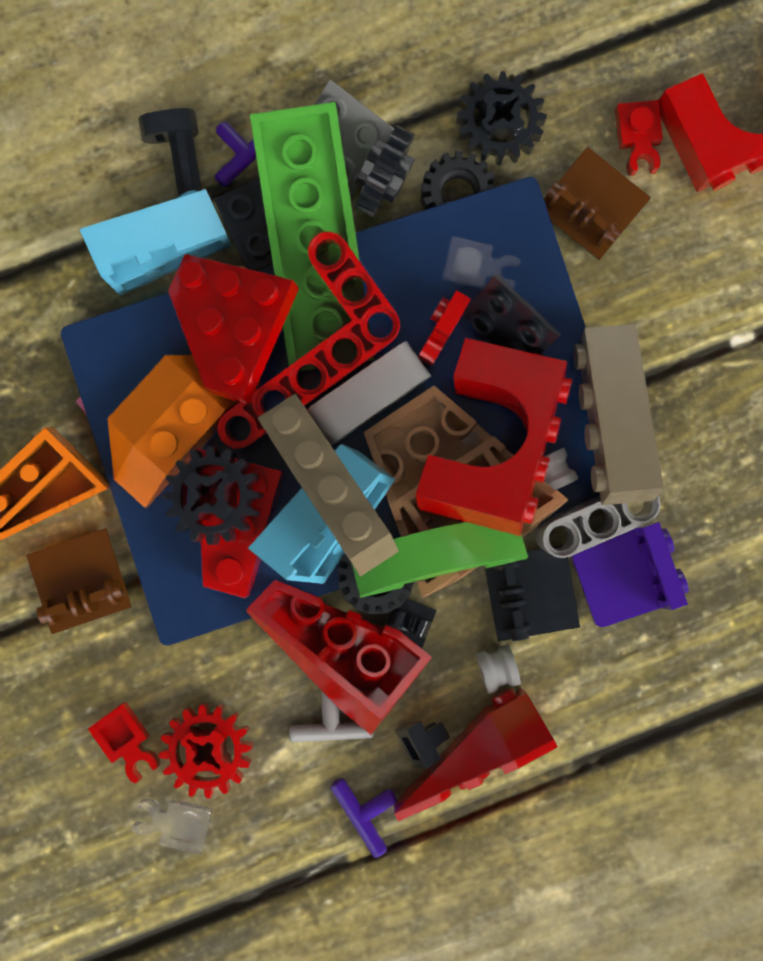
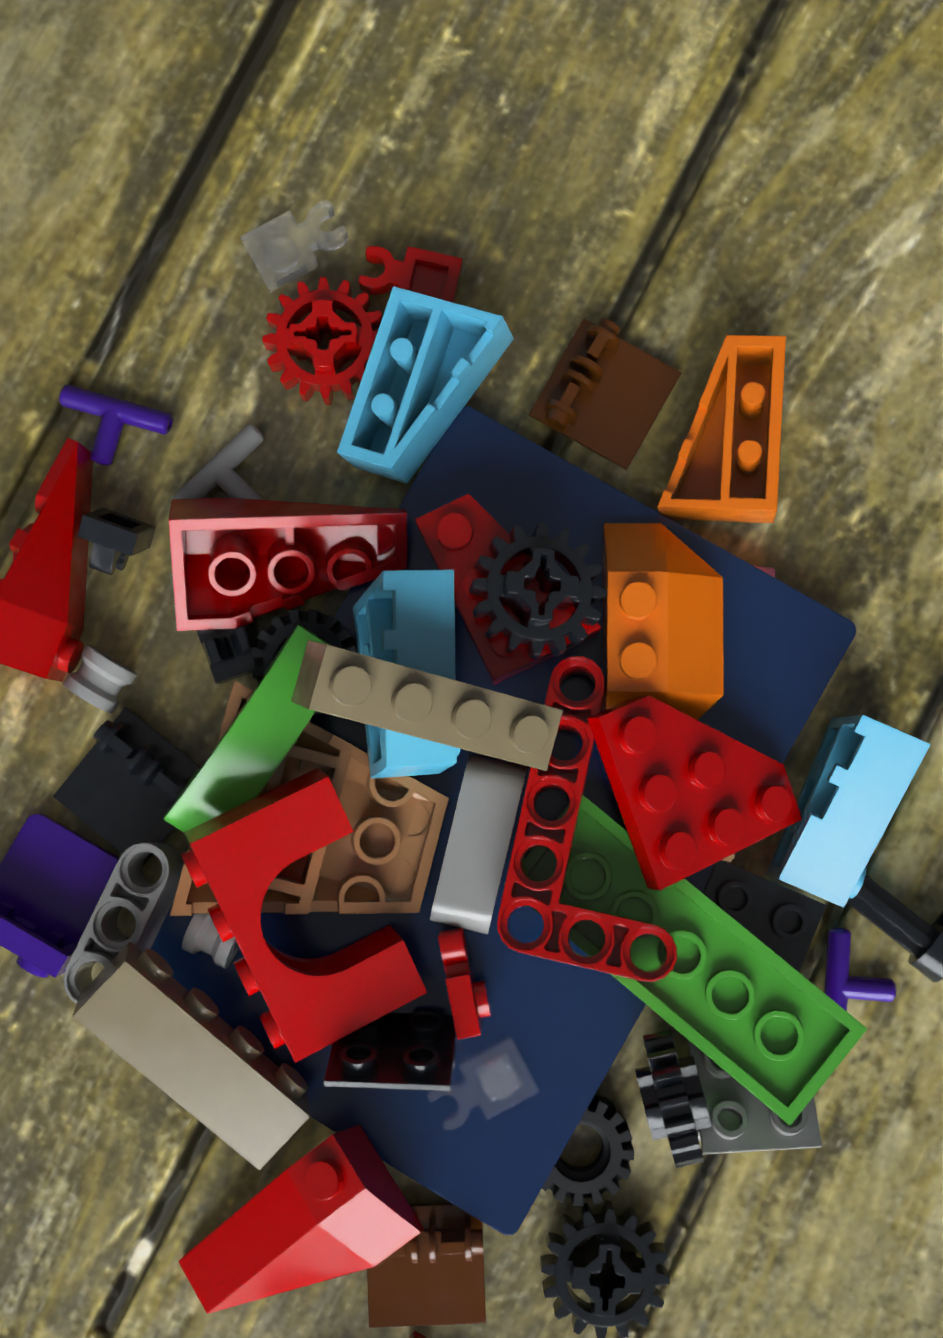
camera: 140 degrees right, 0 degrees up
none -> red wedge [178,1125,425,1314]
none -> medium azure wedge [337,286,514,484]

